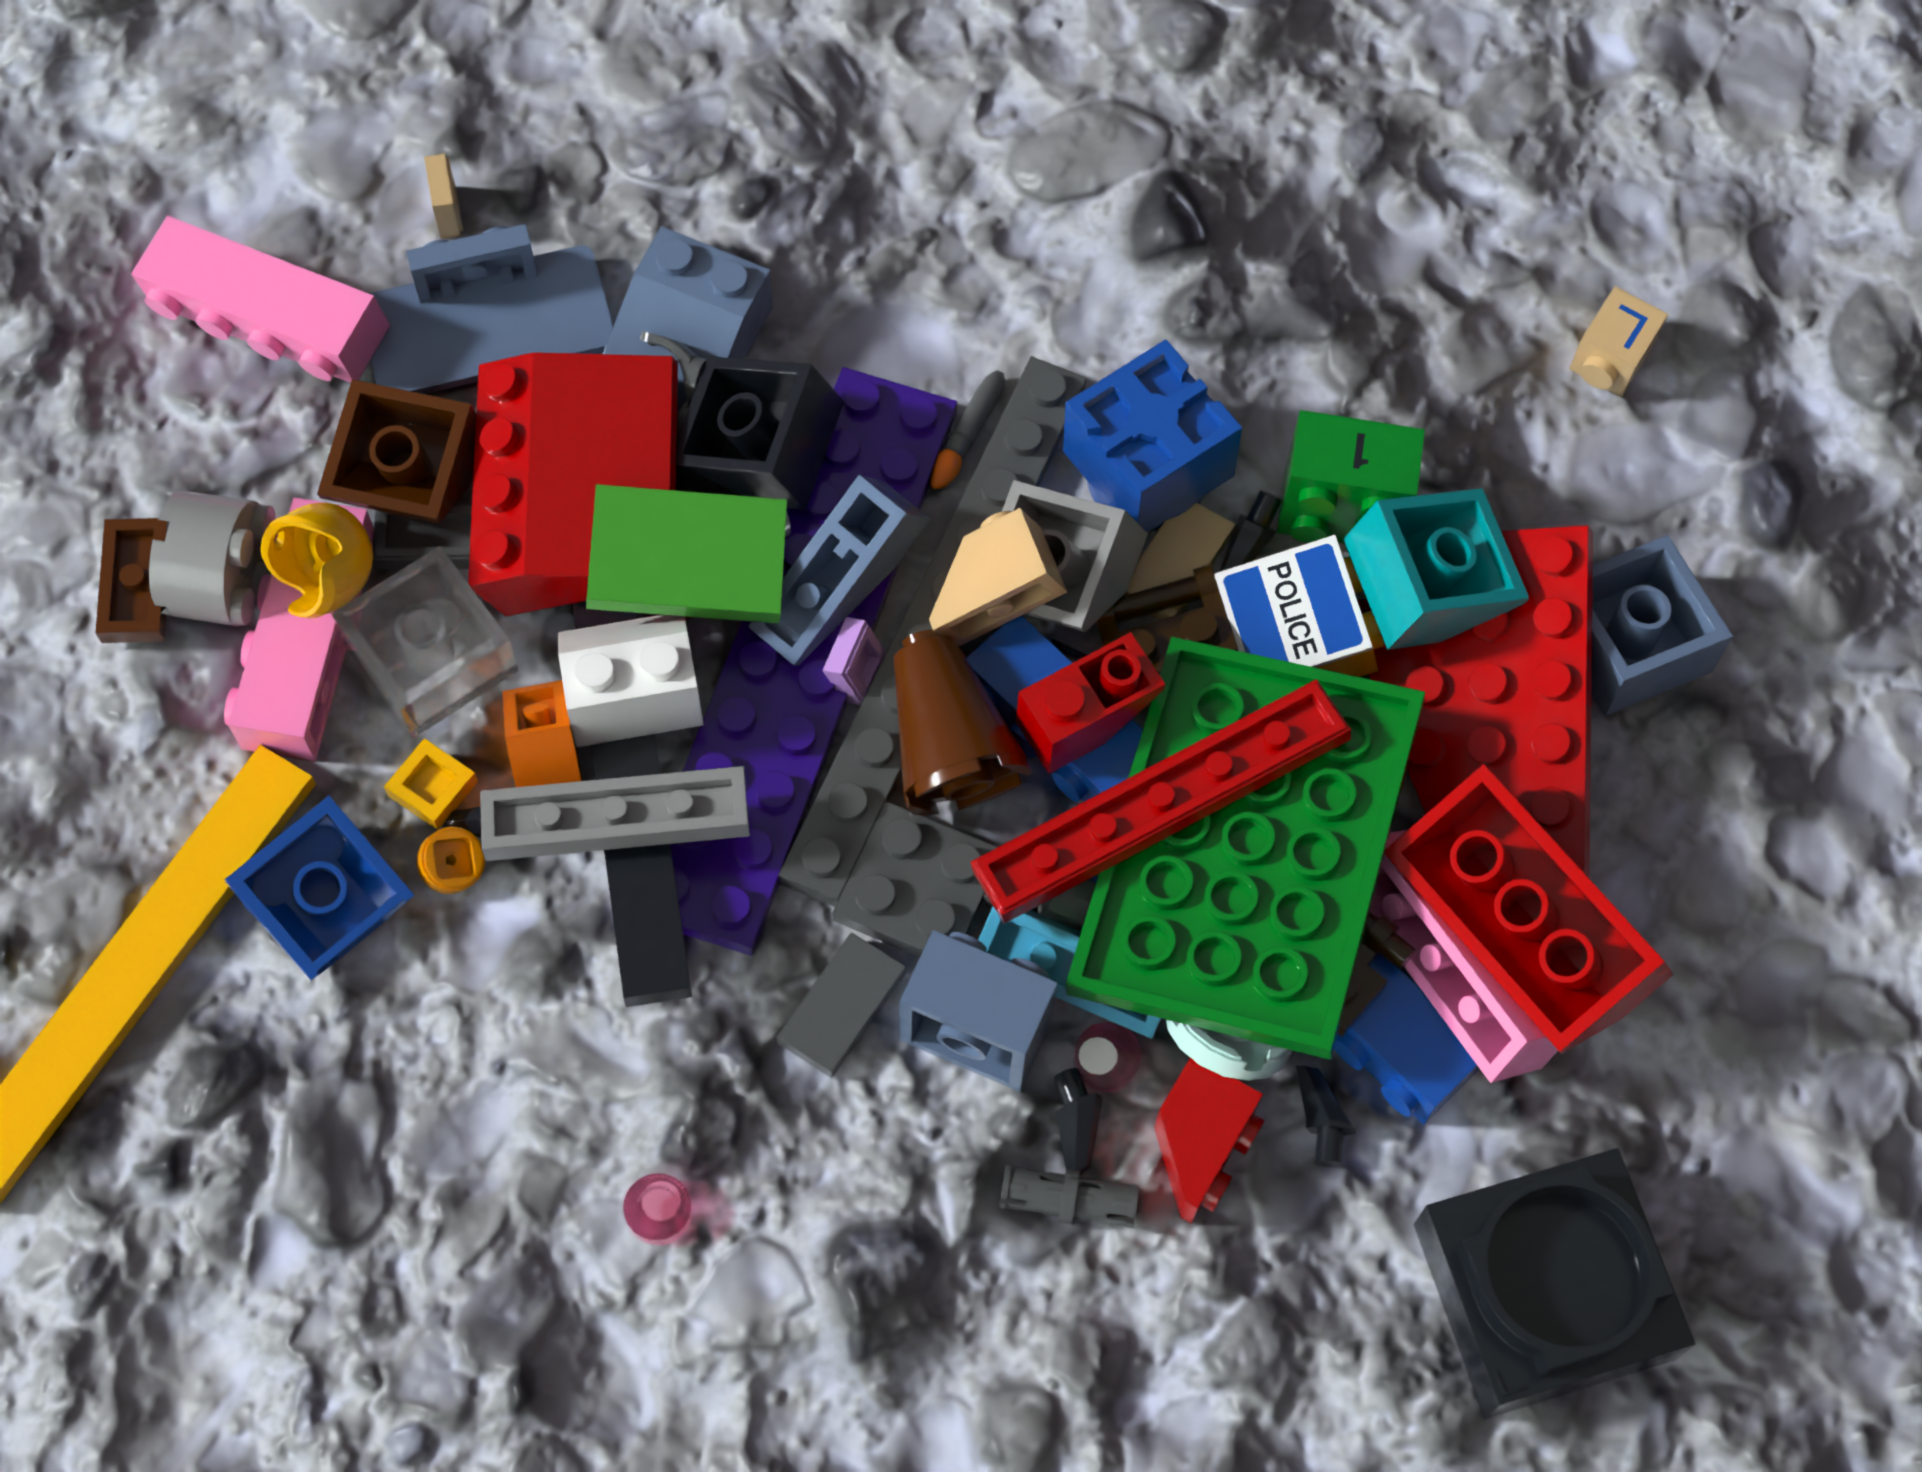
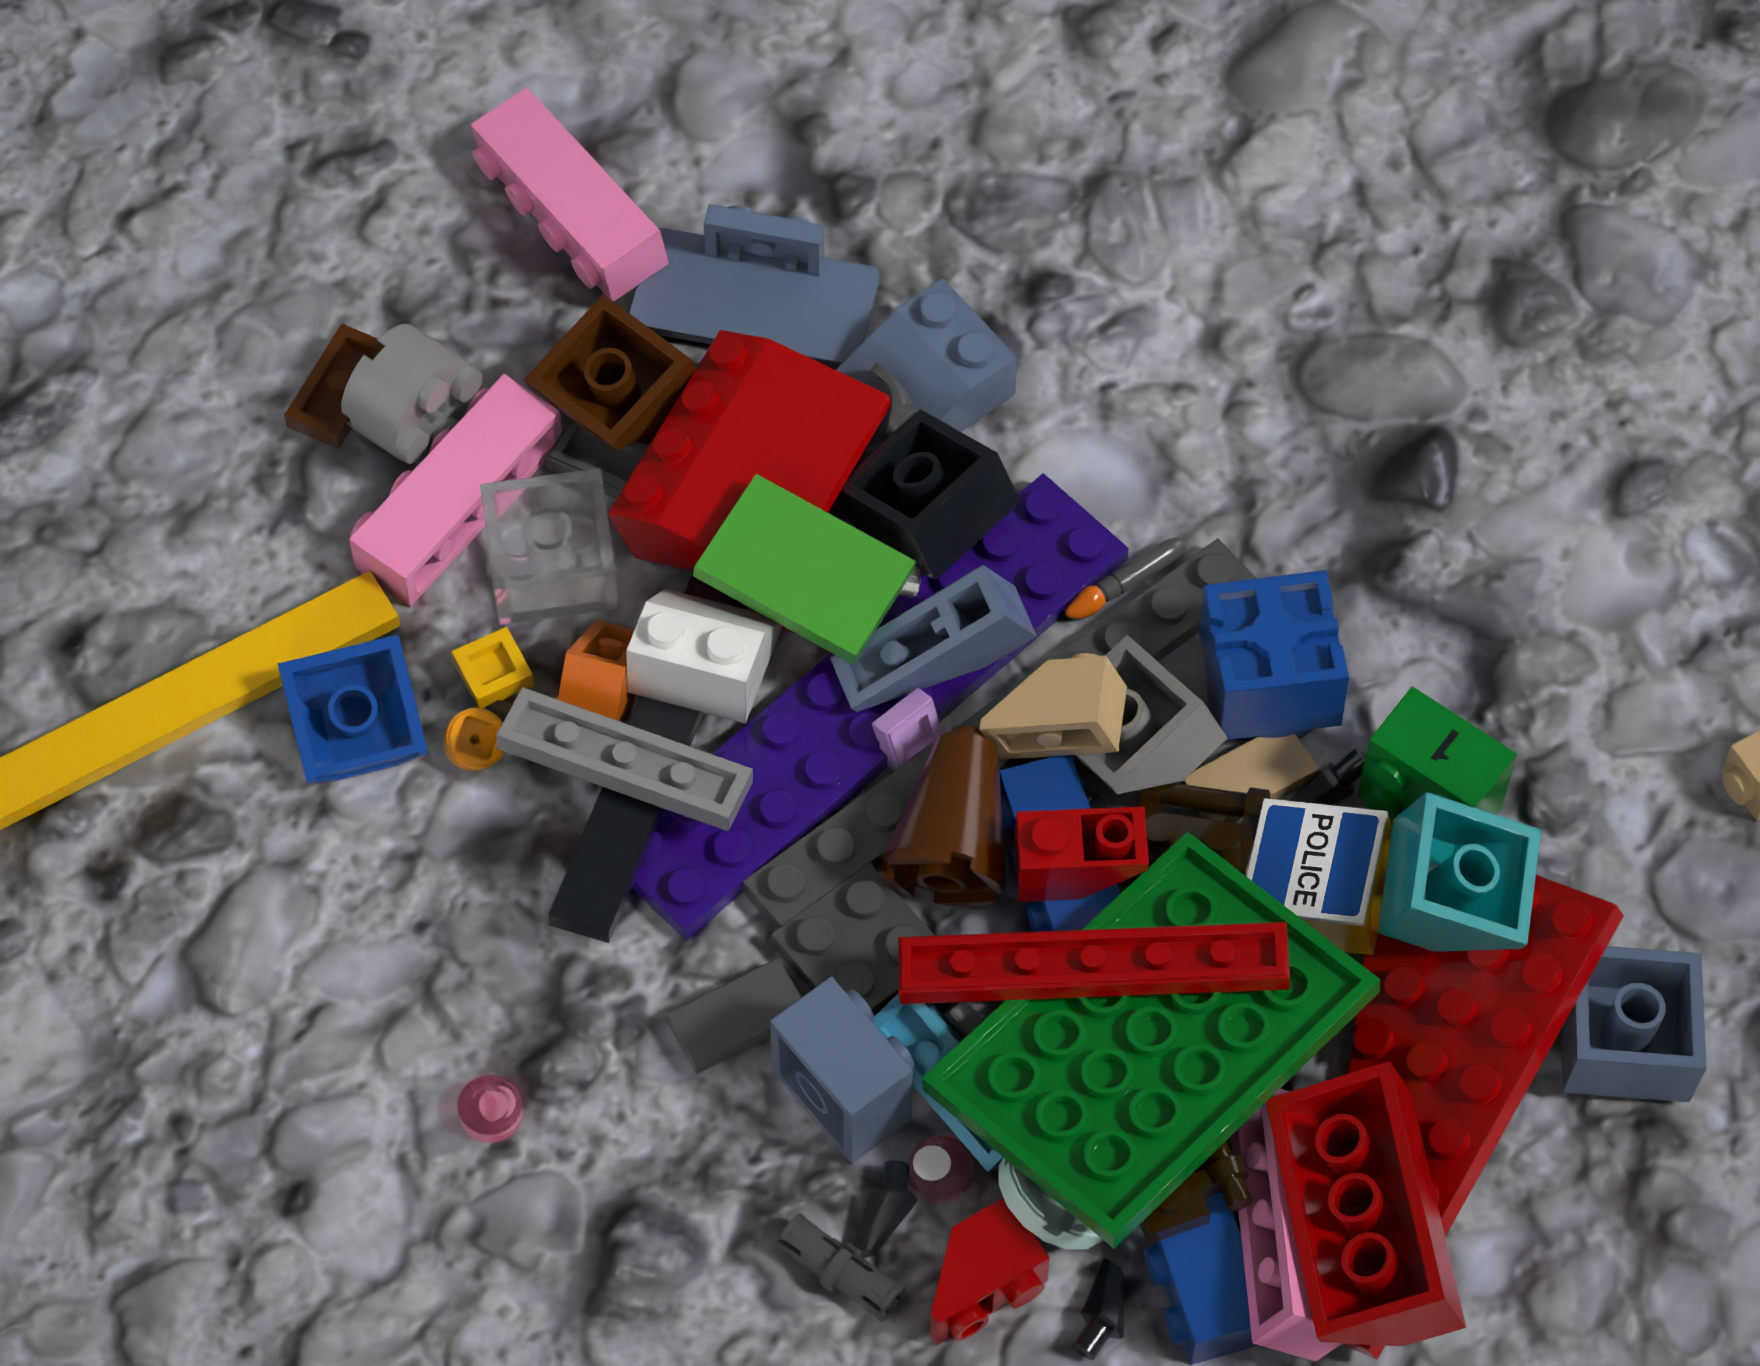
camera: 30 degrees right, 5 degrees down
yellow helmet [261,502,373,619] -> none
tan tile [424,153,463,239] -> none

